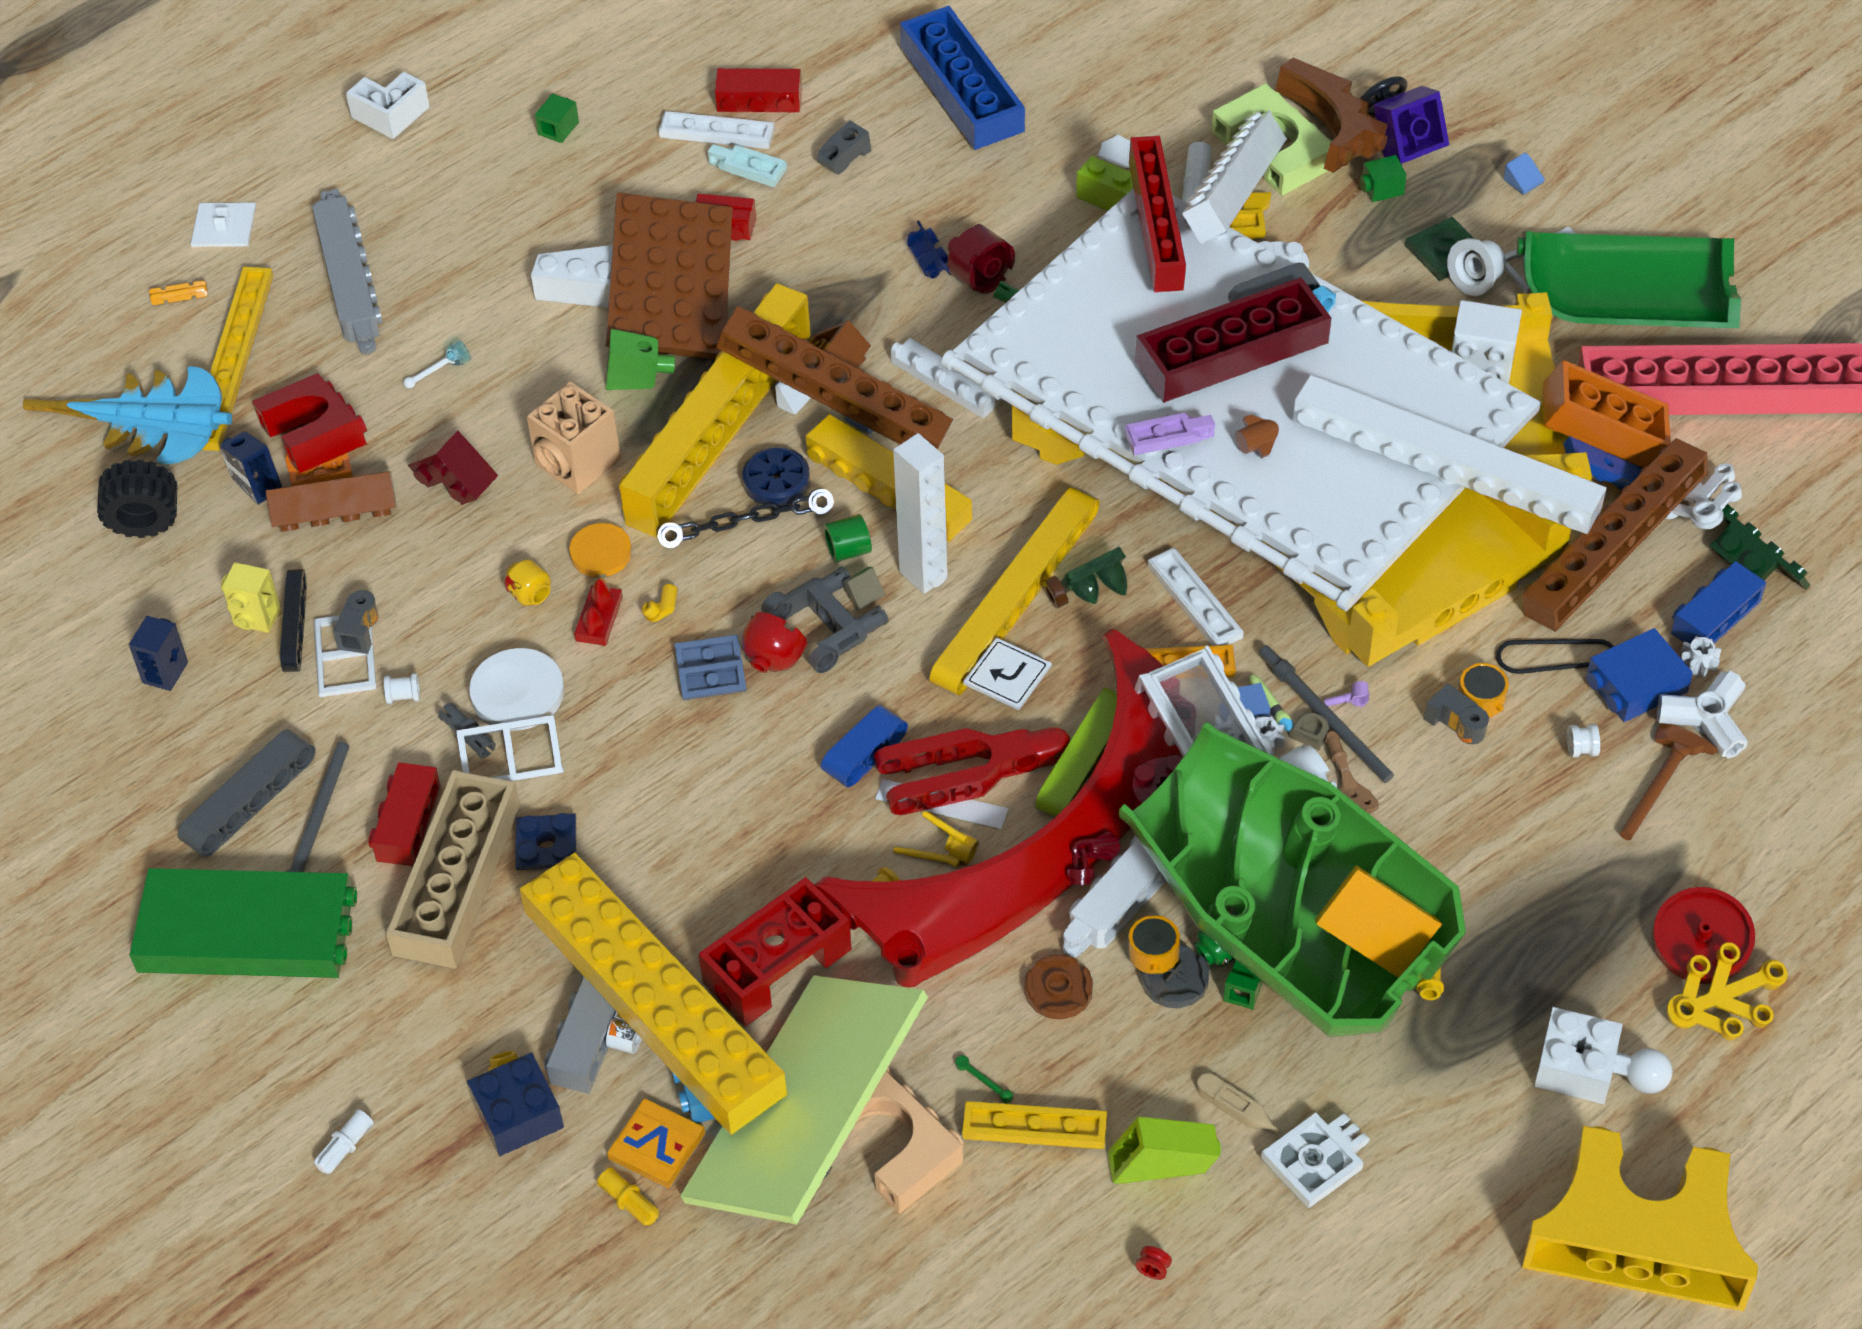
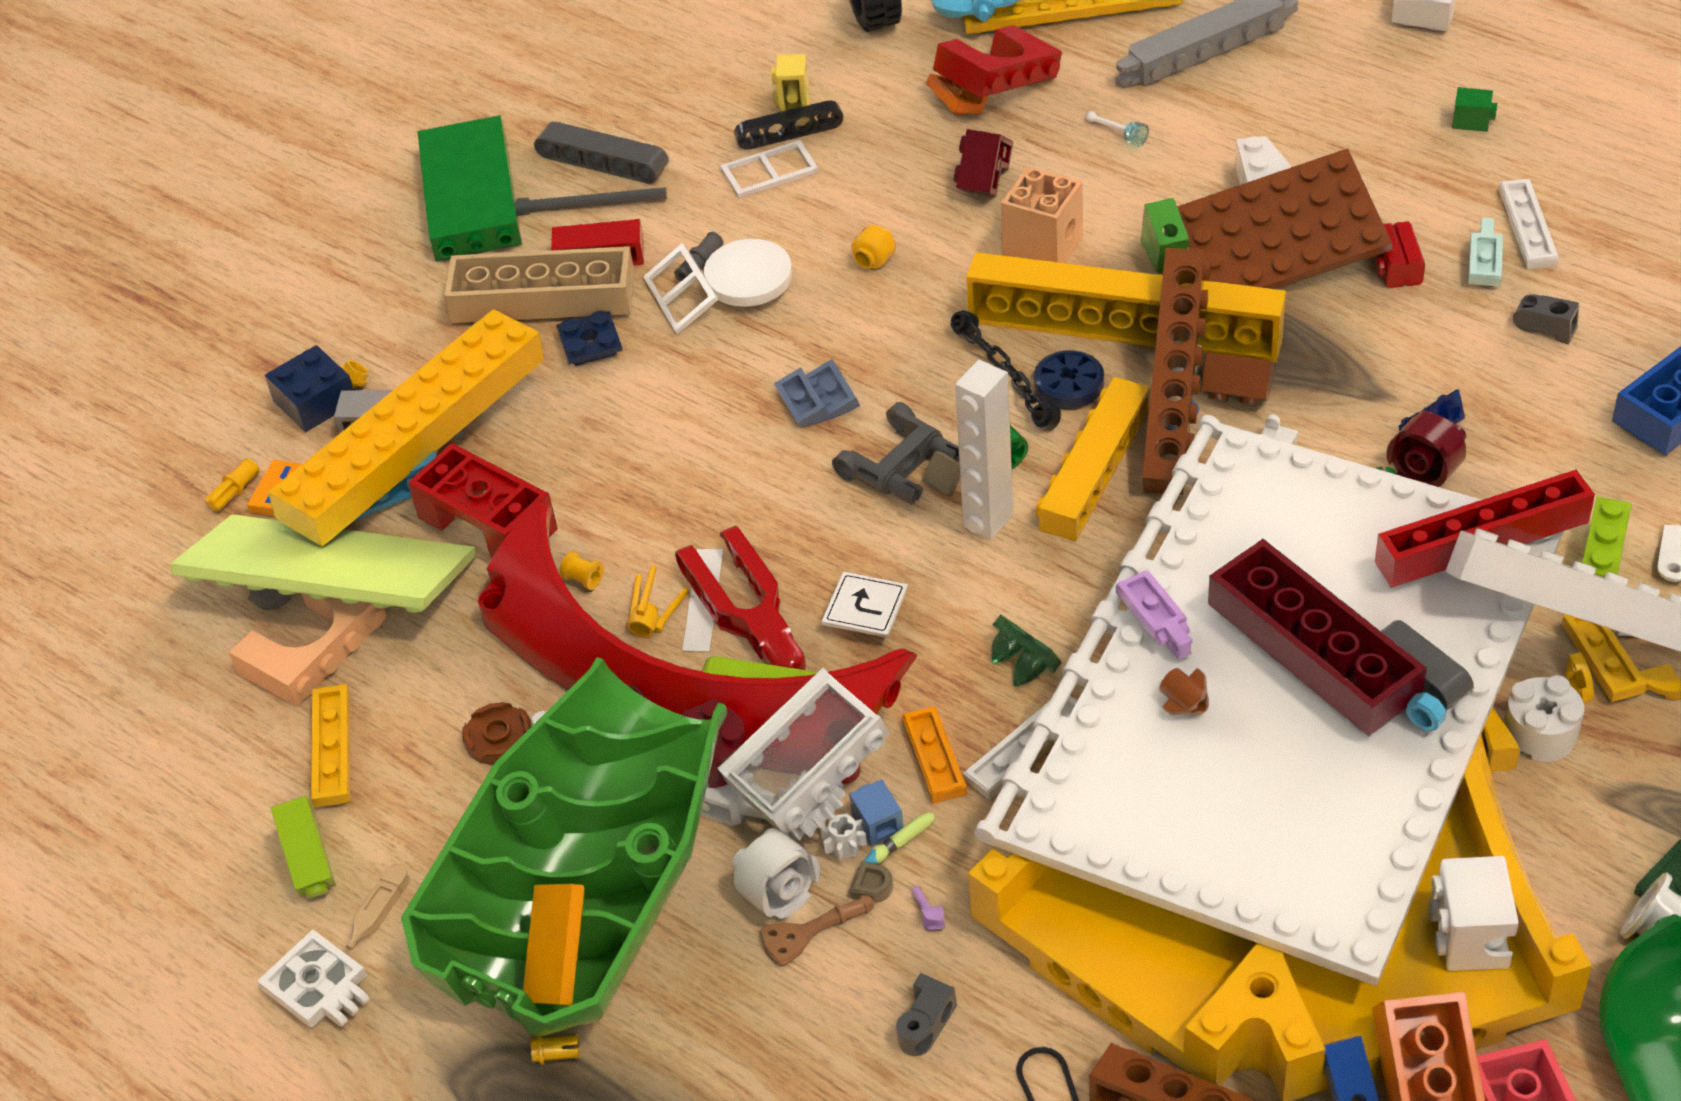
camera: 80 degrees right, 5 degrees down
dark blue brick [128,616,188,691] -> none
dark blue torso [220,431,283,505] -> none
dark orange brick [266,471,397,532] -> none
white axle [314,1110,374,1174] -> none
dark grey leg [333,590,379,654] -> none
white bush [384,673,420,705] -> none
light orange tile [569,523,632,577] -> none
red tile [574,578,623,646] -> none
yellow arm [641,584,678,622] -> none
red brick [715,68,802,113] -> none
red cylinder [742,612,808,673] -> none
blue beam [821,705,908,788] -> none
yellow beam [929,487,1100,696] -> none
green hinge [955,1055,1013,1103] -> none
reddish brown tile [1043,575,1069,608] -> none
red bush [1135,1246,1172,1280] -> none
dark grey bar [1259,645,1394,783] -> none
white brick [1293,375,1607,534] -> none
piece [1458,663,1509,718] -> none

